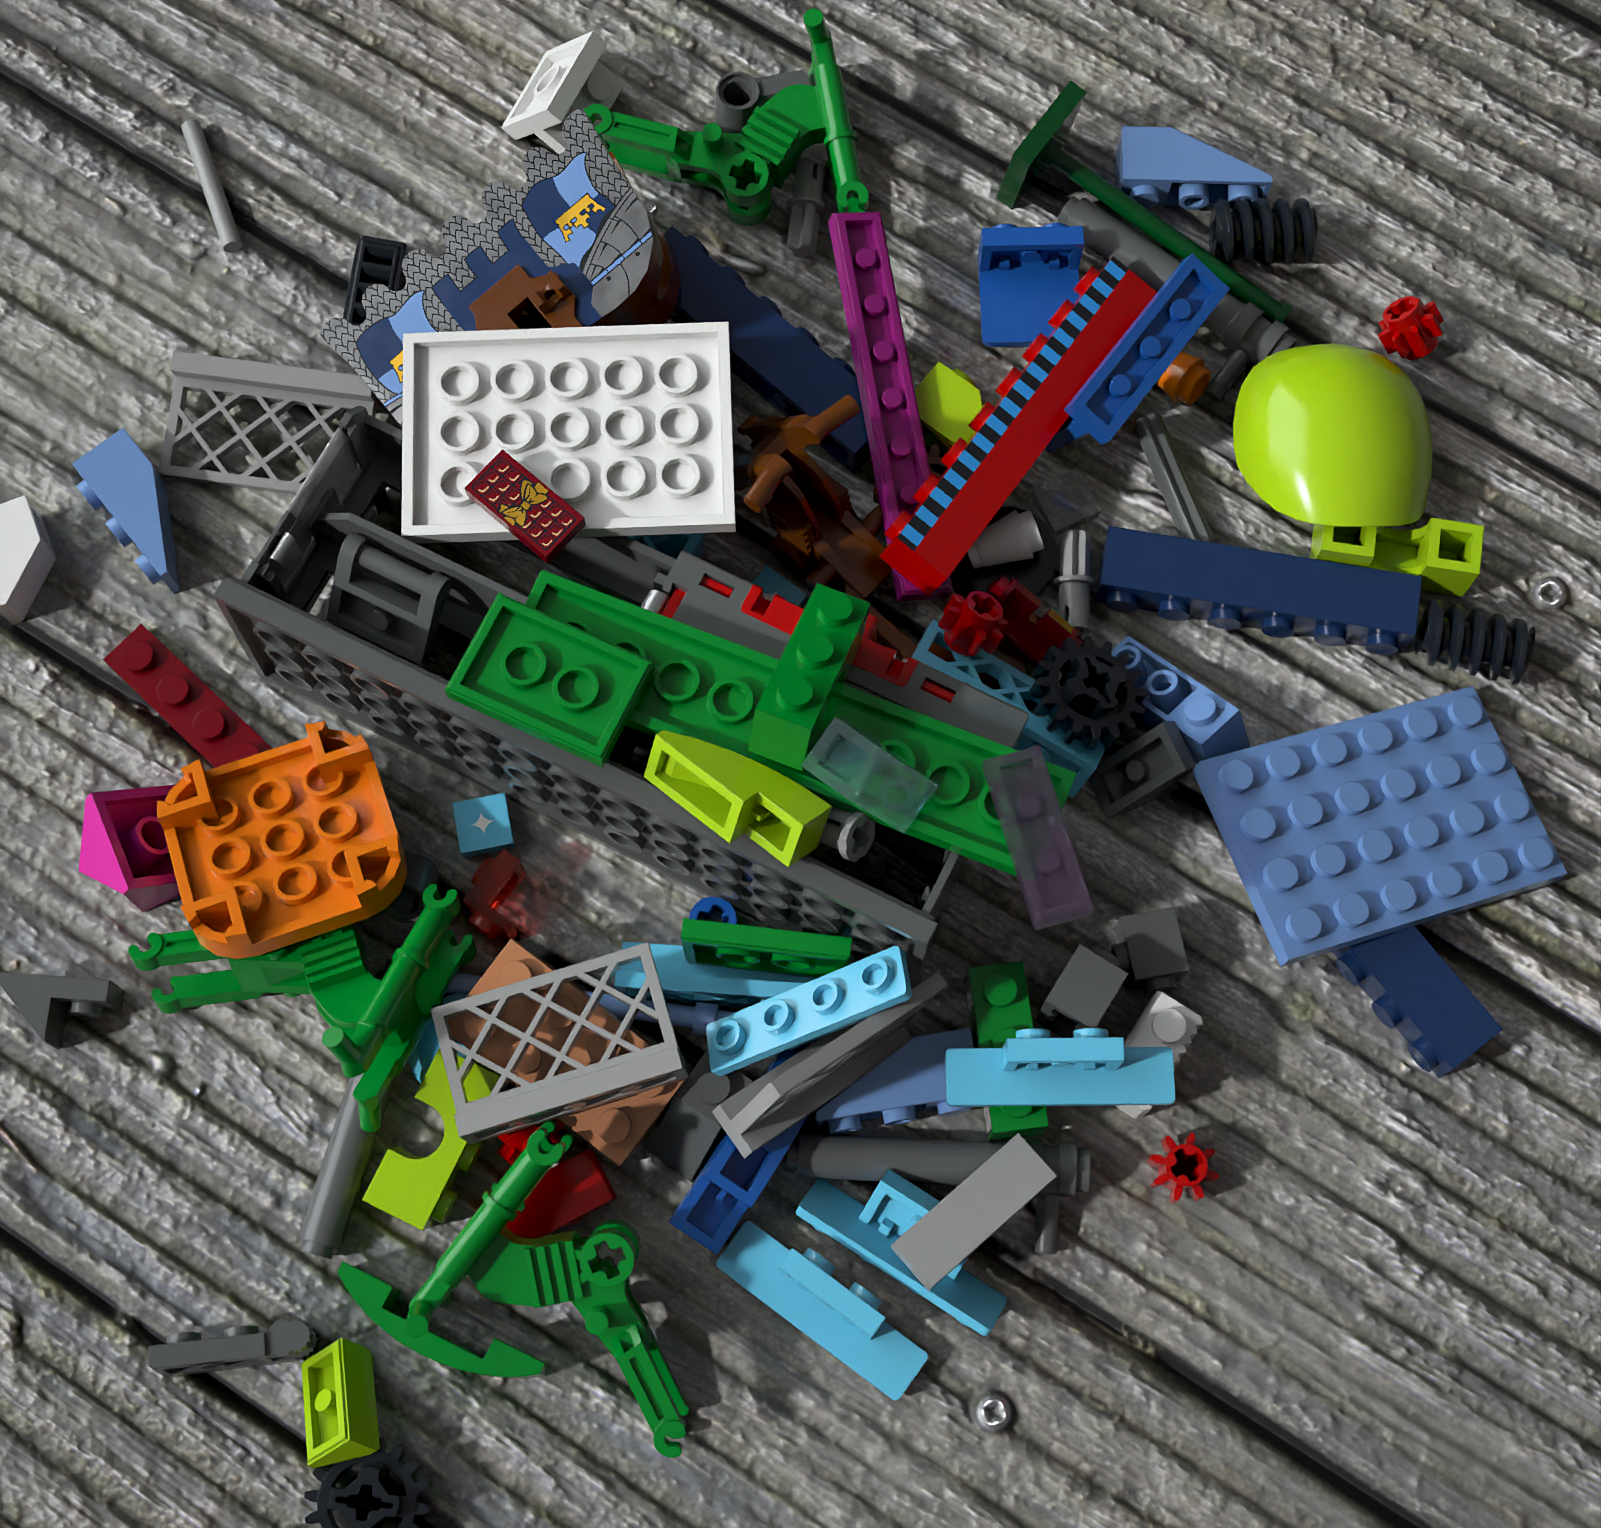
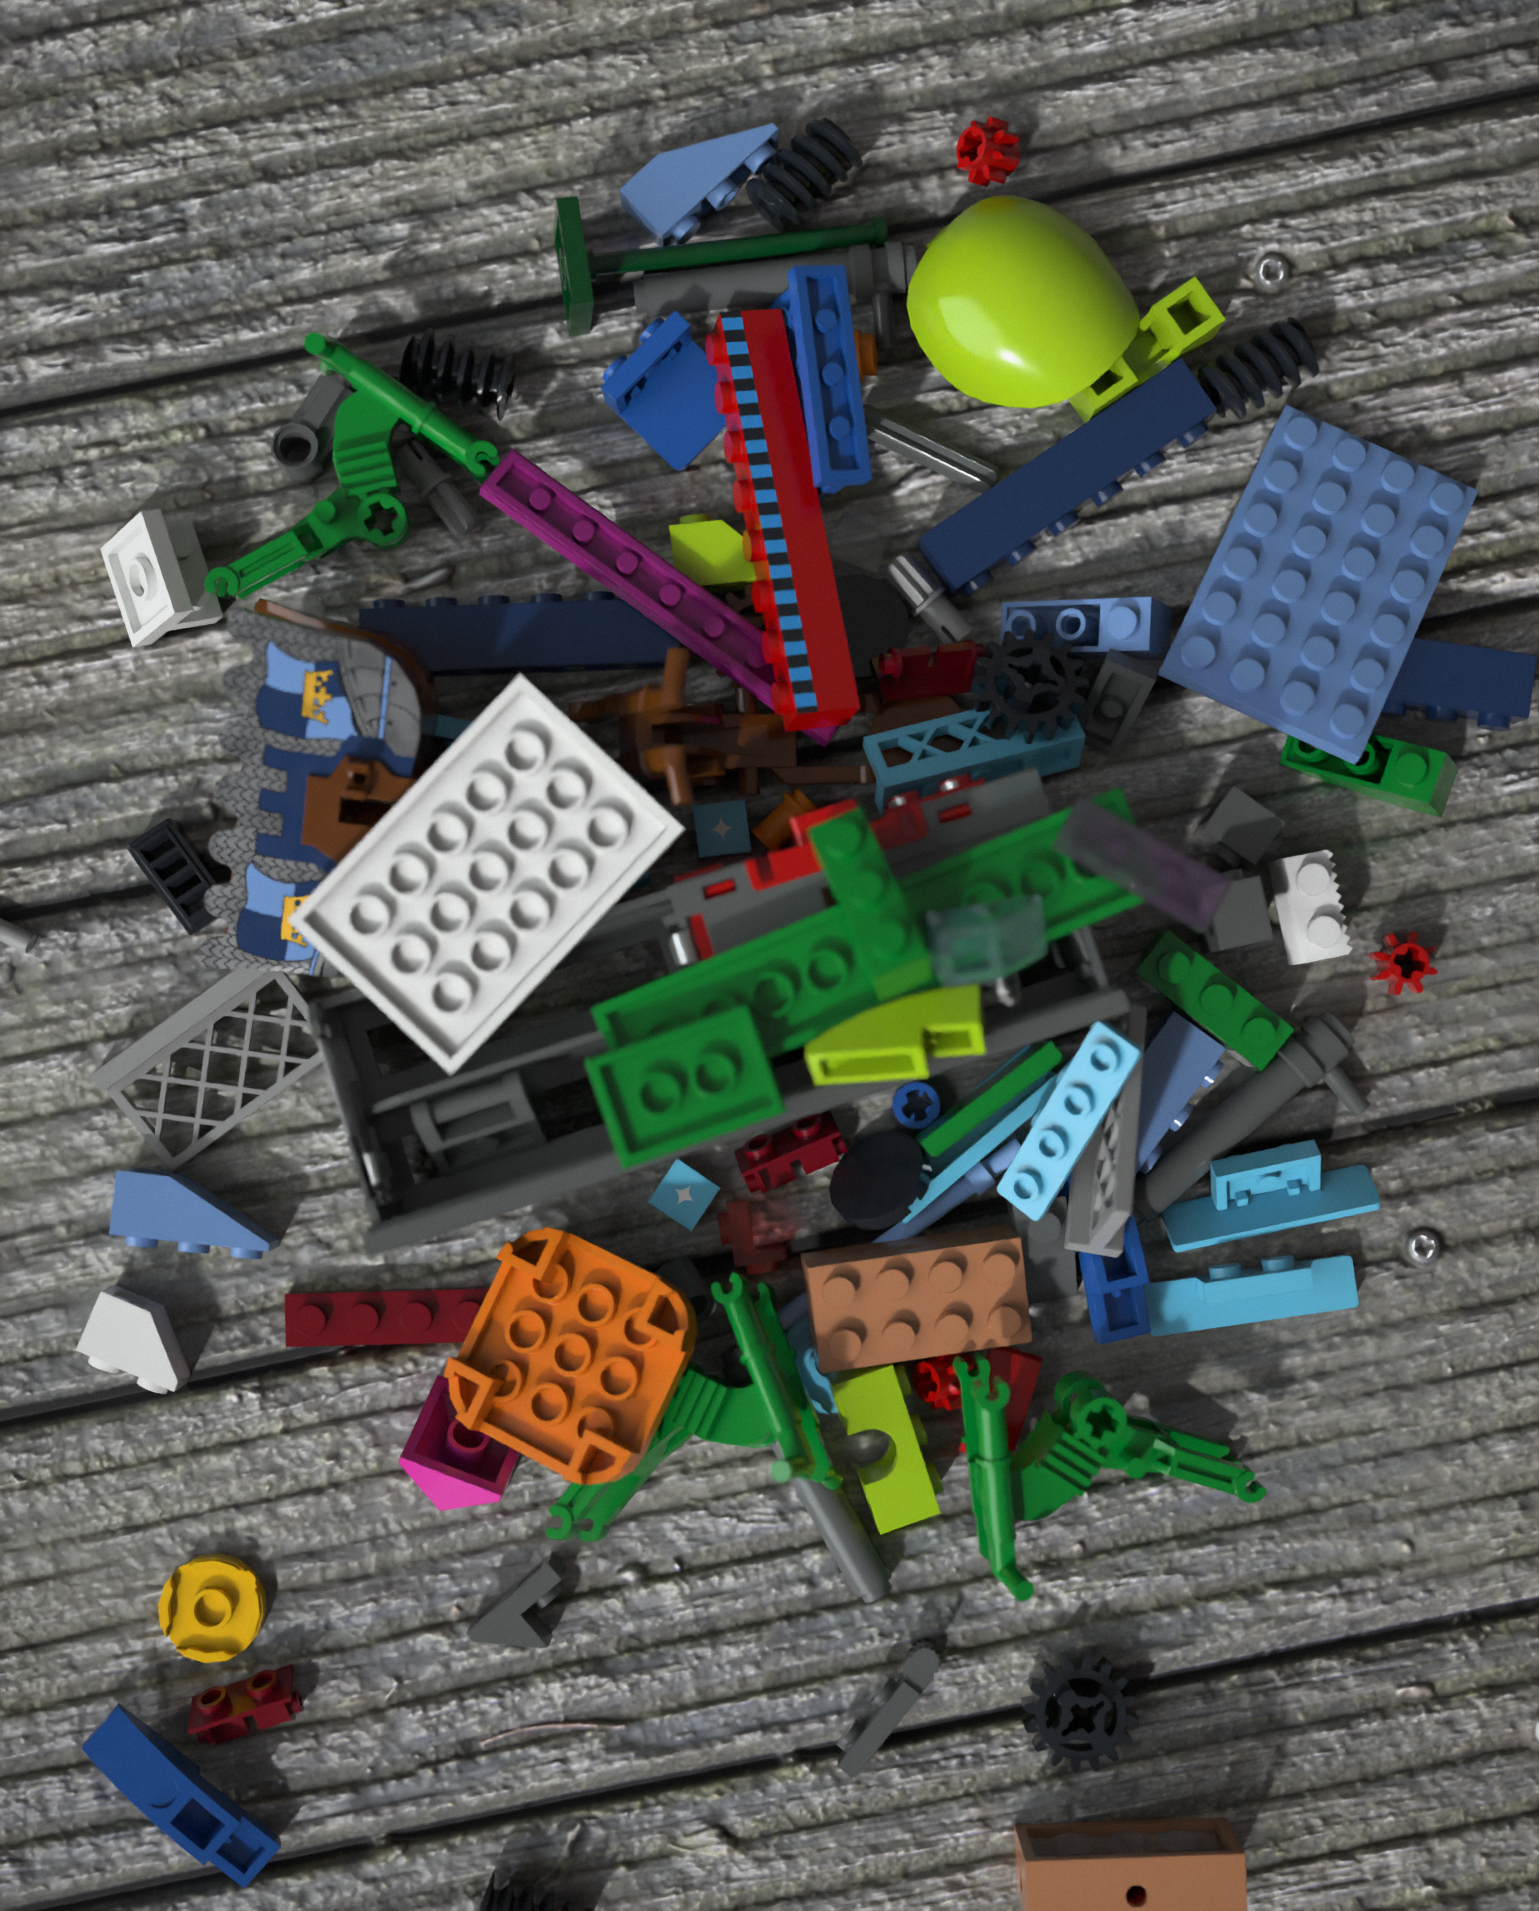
camera: 45 degrees left, 15 degrees up
lime slope [301,1338,380,1468] -> none
green slope [337,1261,551,1379] -> none
light grey fence [430,942,689,1144] -> none
dark red tile [464,449,586,564] -> none
light grey tile [890,1133,1057,1291] -> none
red gear [938,591,1009,657] -> none
medium azure bracket [945,1028,1175,1107] -> none
white cone [967,509,1044,569] -> none
none -> black piece [399,327,516,422]
none -> dark red hinge [734,1110,848,1194]
none -> black tile [829,1130,932,1231]
none -> green slope [1278,734,1459,818]

